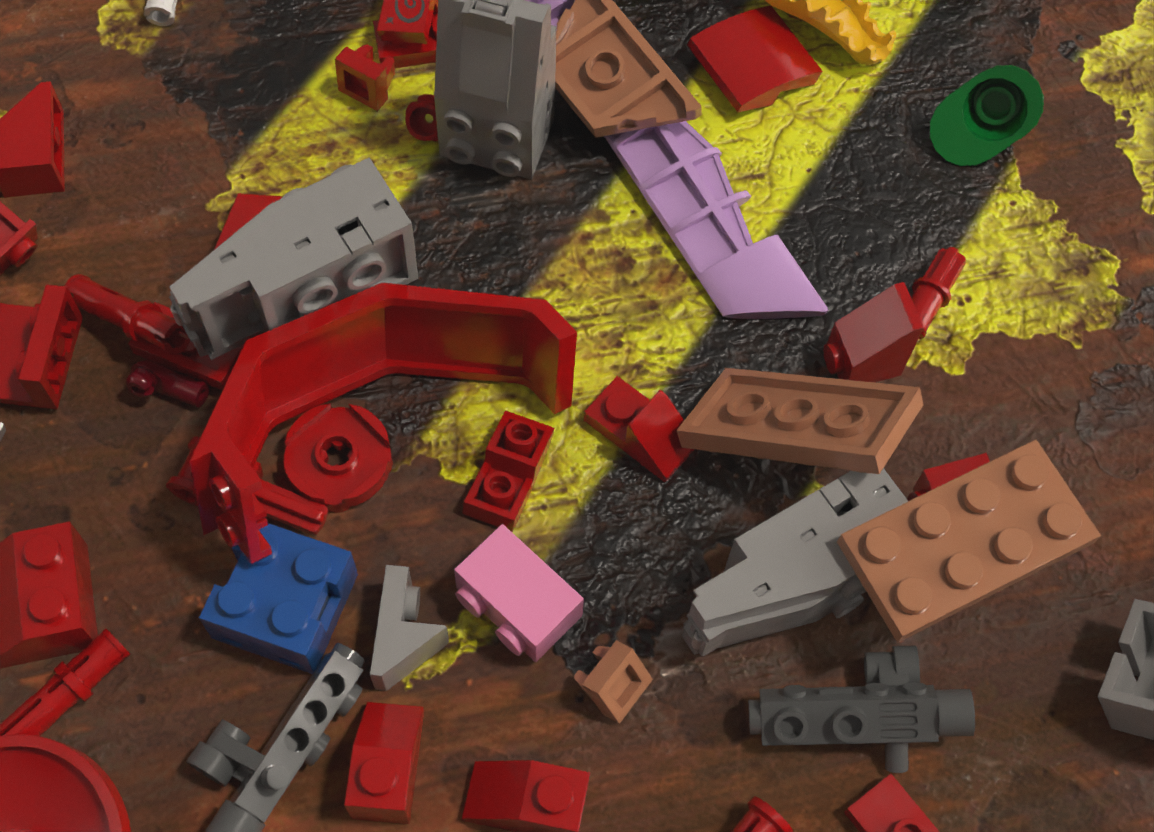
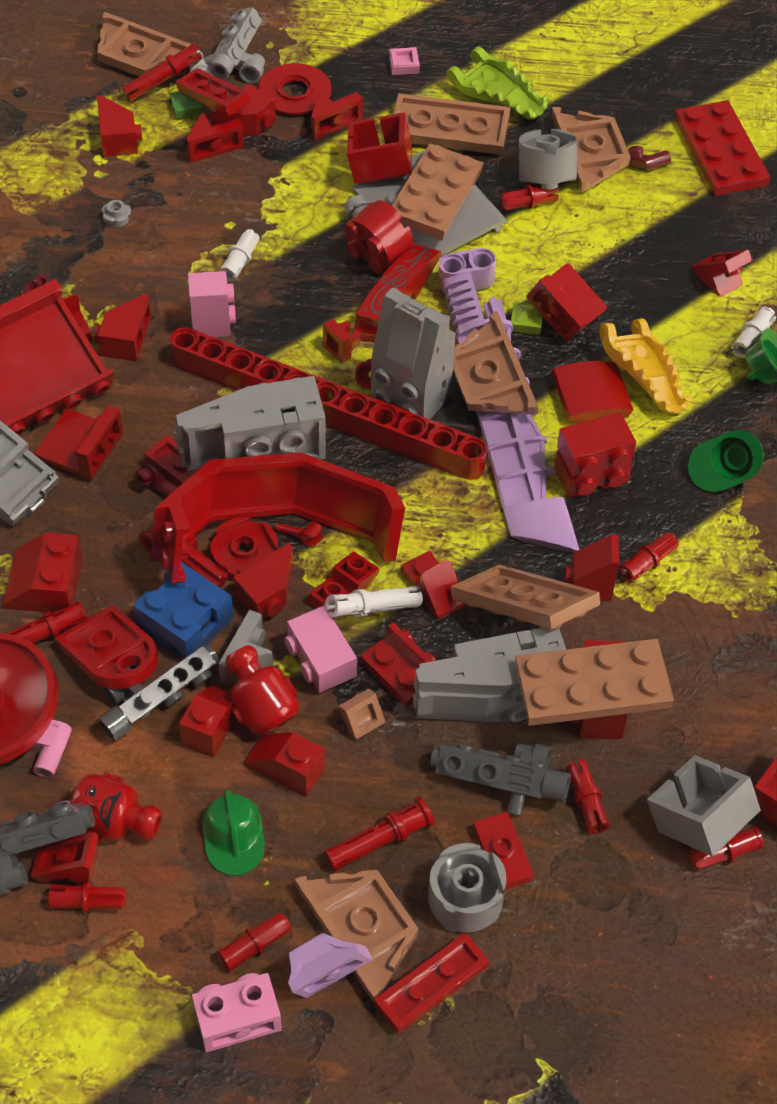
camera: 20 degrees right, 10 degrees down
red pin [64,274,190,355] -> none
none -> red tile [55,604,159,689]
none -> red beam [170,327,487,480]
none -> bright pink brick [188,271,236,337]
none -> red piece [225,645,299,735]
none -> red slope [233,543,293,620]
none -> red hand [276,521,324,548]
none -> white pin [325,586,423,618]
none -> red bracket [360,622,437,708]
none -> red piece [554,412,636,498]
none -> red pin [565,759,611,835]

